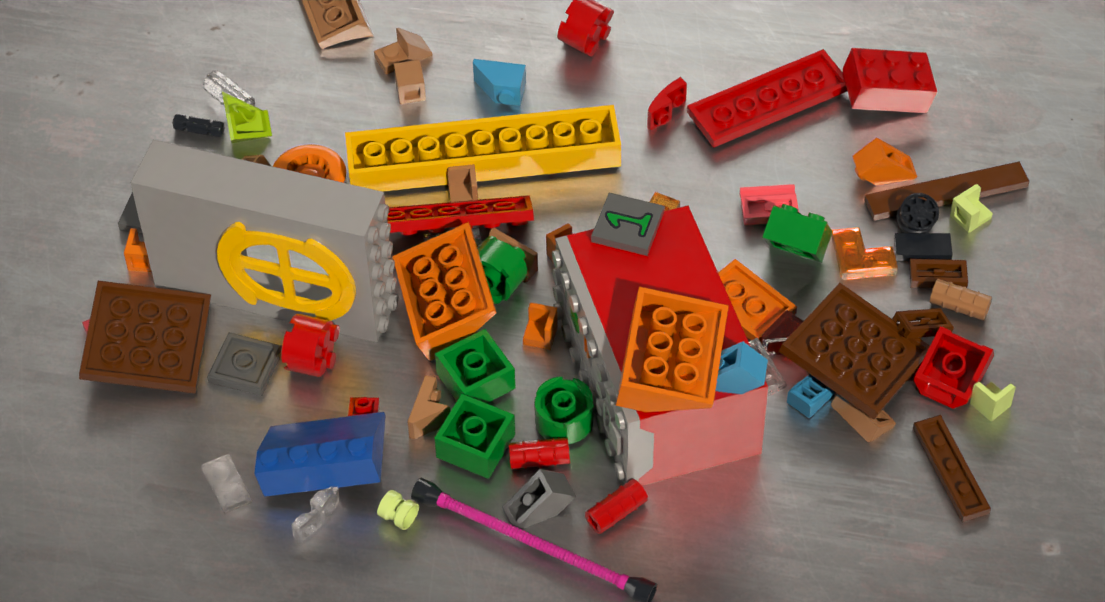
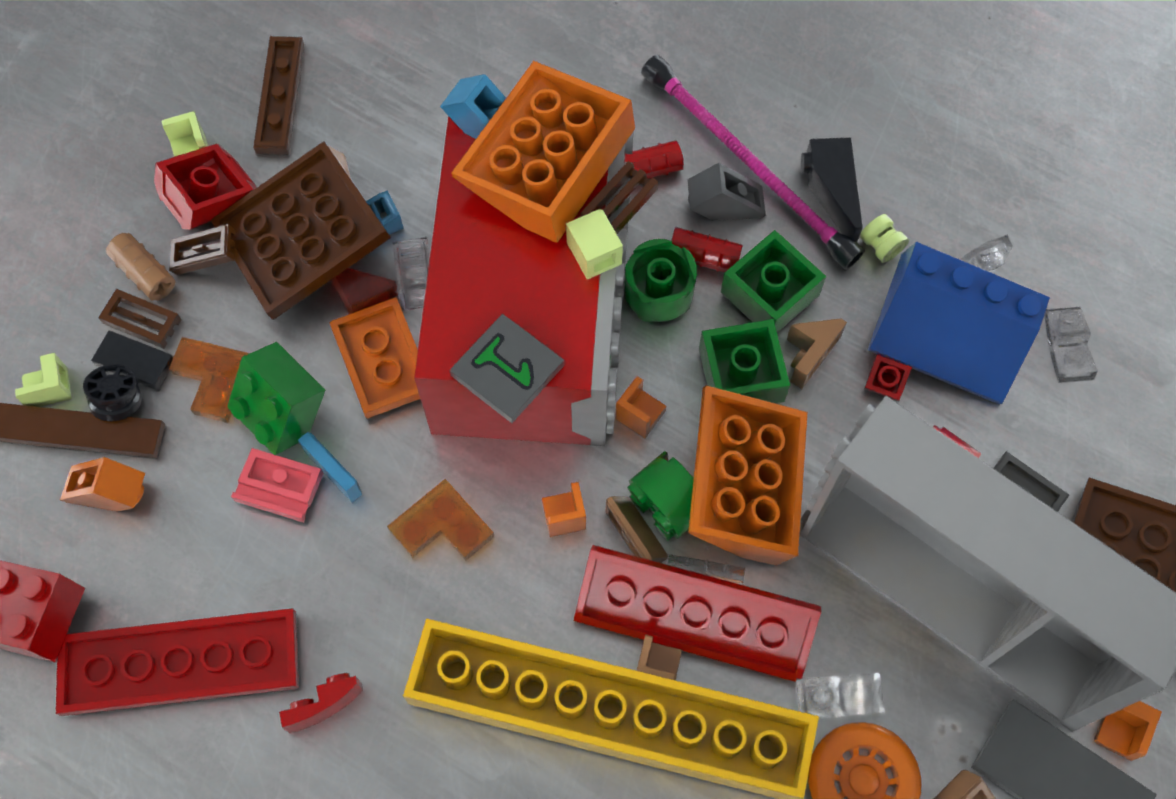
camera: 160 degrees left, 15 degrees up
none -> dark azure tile [298,432,362,503]
none -> yellowish green panel [566,209,623,280]
none -> reddish brown tile [580,161,659,234]
none -> black slope [801,137,863,242]

